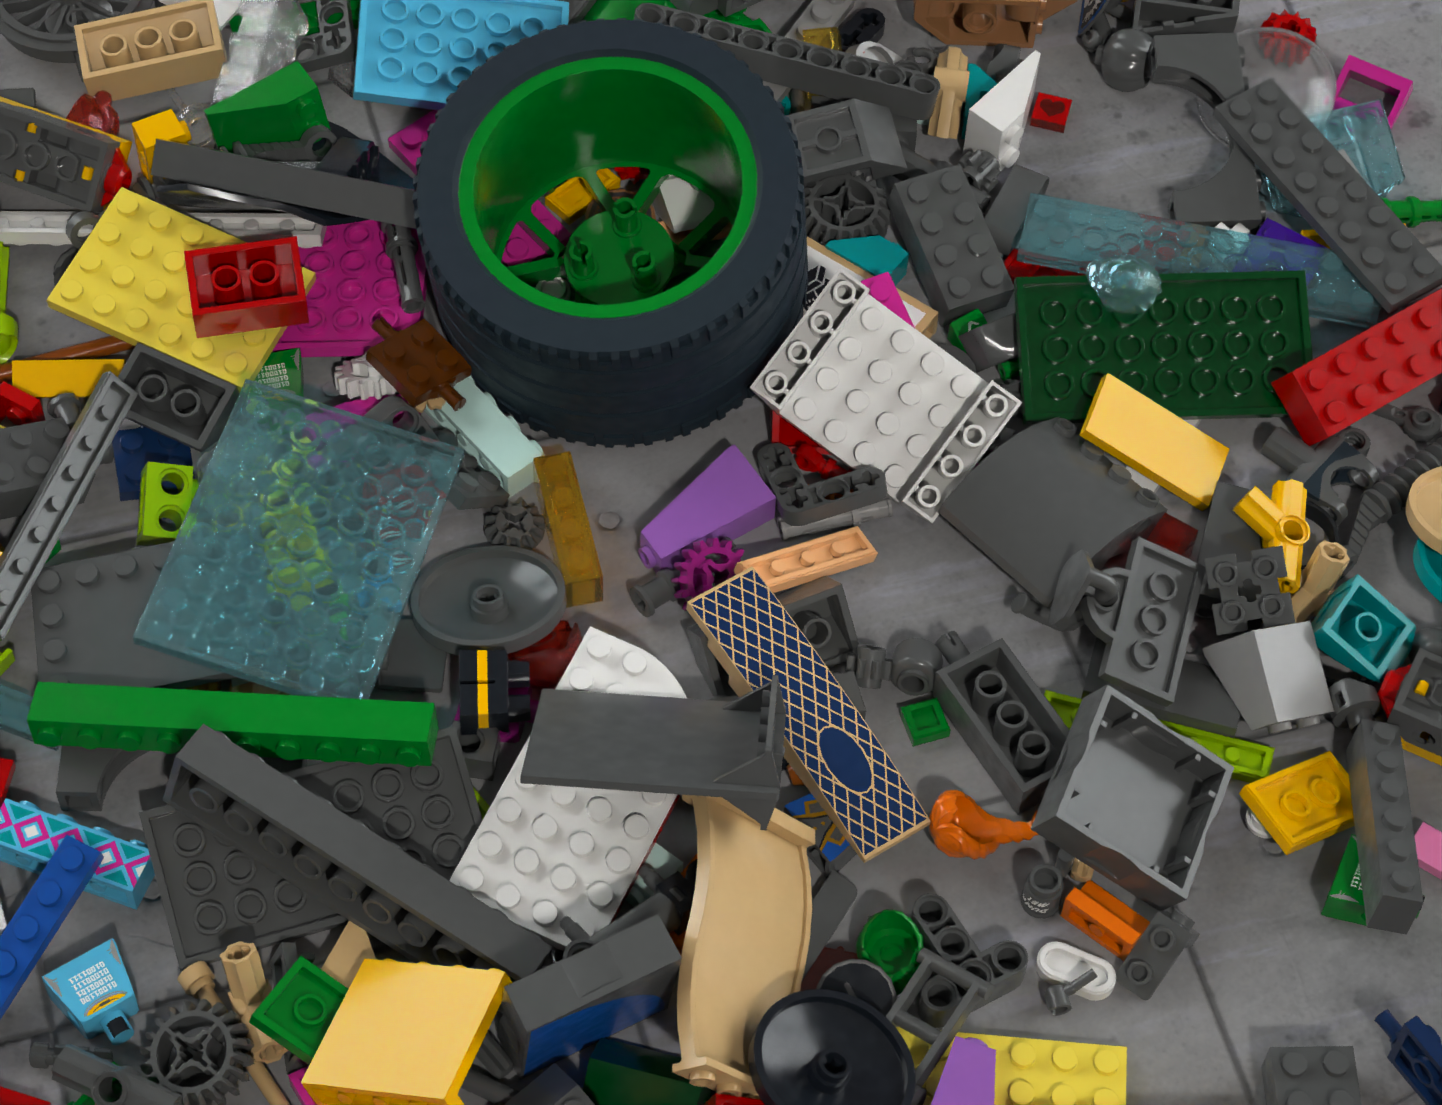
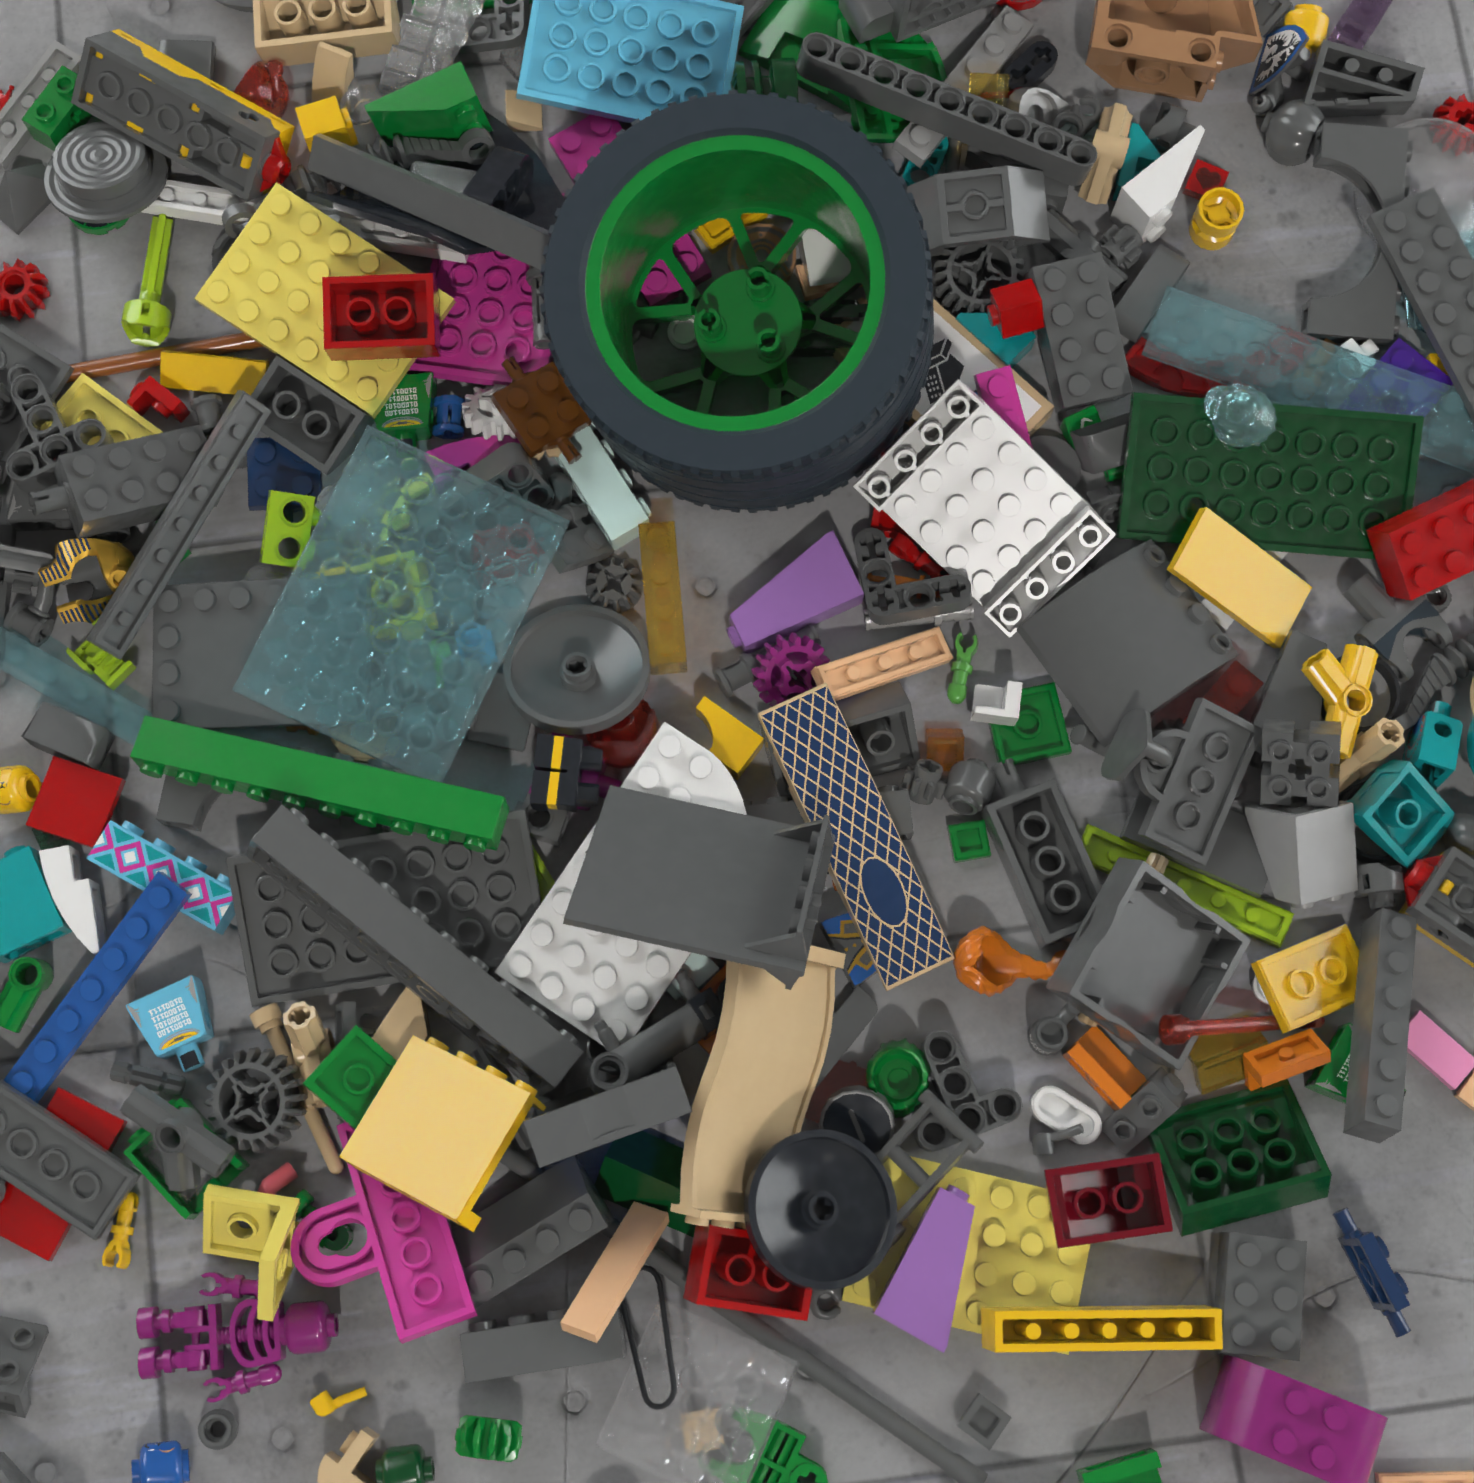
camera: 10 degrees right, 20 degrees up
none -> tan slope [312,41,354,112]
none -> blue bush [432,395,465,439]
none -> tan slope [505,90,543,132]
none -> yellow arch [696,696,764,781]
none -> clear orange slope [926,728,965,771]
none -> bright green piece [947,632,979,704]
none -> white panel [970,681,1023,726]
none -> red brick [986,278,1044,339]
none -> green tile [988,682,1072,766]
none -> dark red slope [1044,1153,1173,1248]
none -> dark green slope [1148,1079,1332,1237]
none -> clear red piece [1159,1014,1325,1045]
none -> clear yellow panel [1188,1015,1268,1095]
none -> yellow wheel [1189,187,1244,250]
none -> orange panel [1243,1028,1331,1091]
none -> teal torso [1402,701,1463,790]

